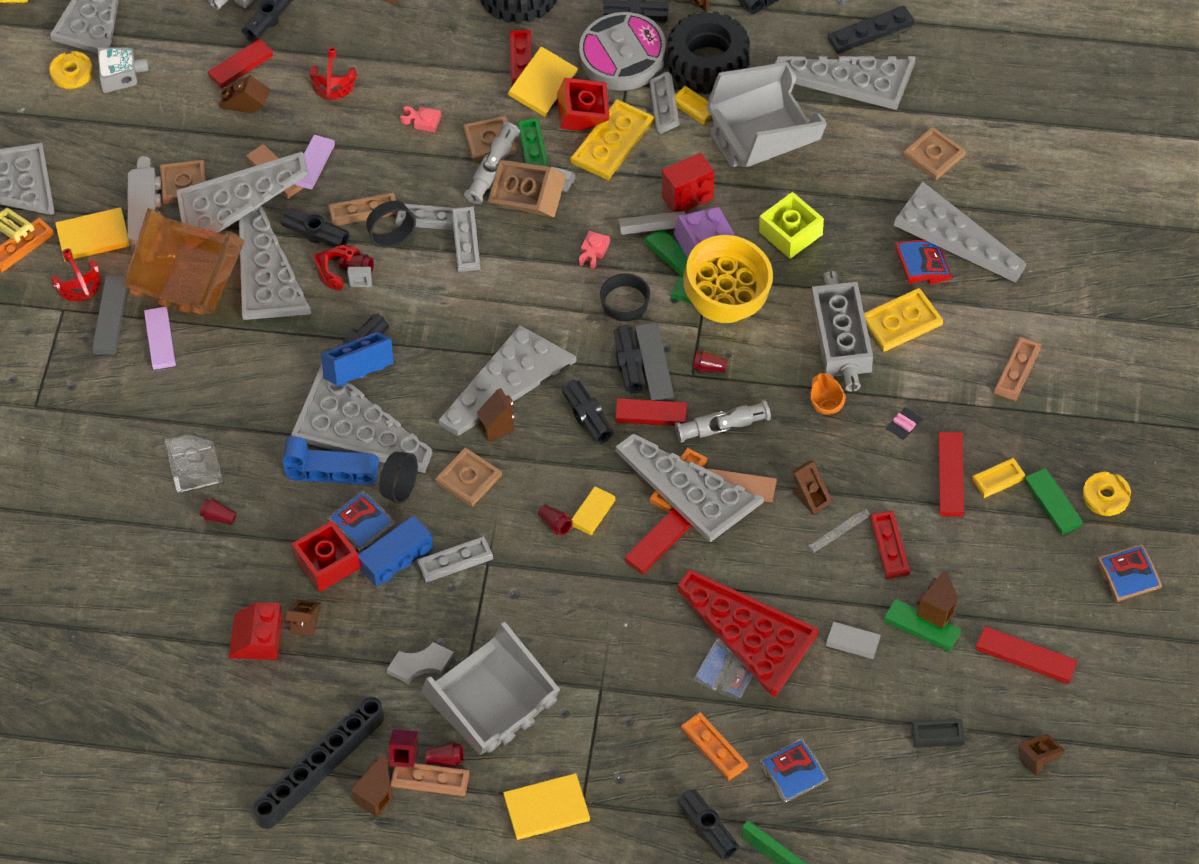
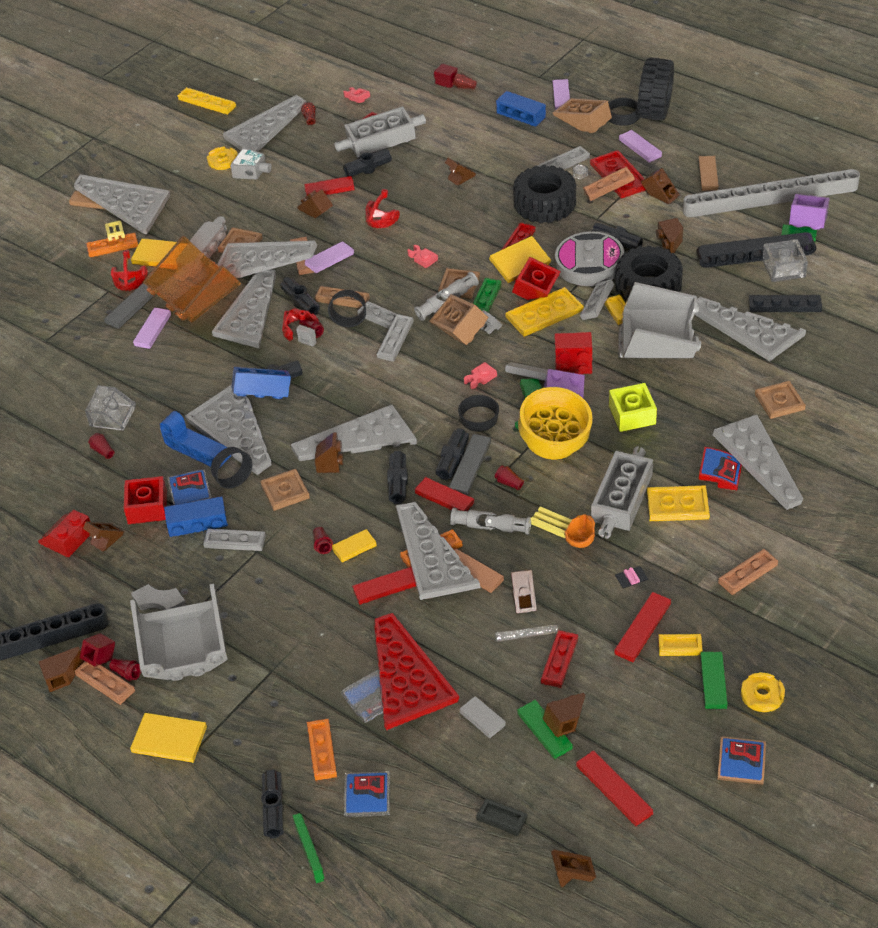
camera: 30 degrees right, 10 degrees down
none -> light yellow tile [531,507,572,538]

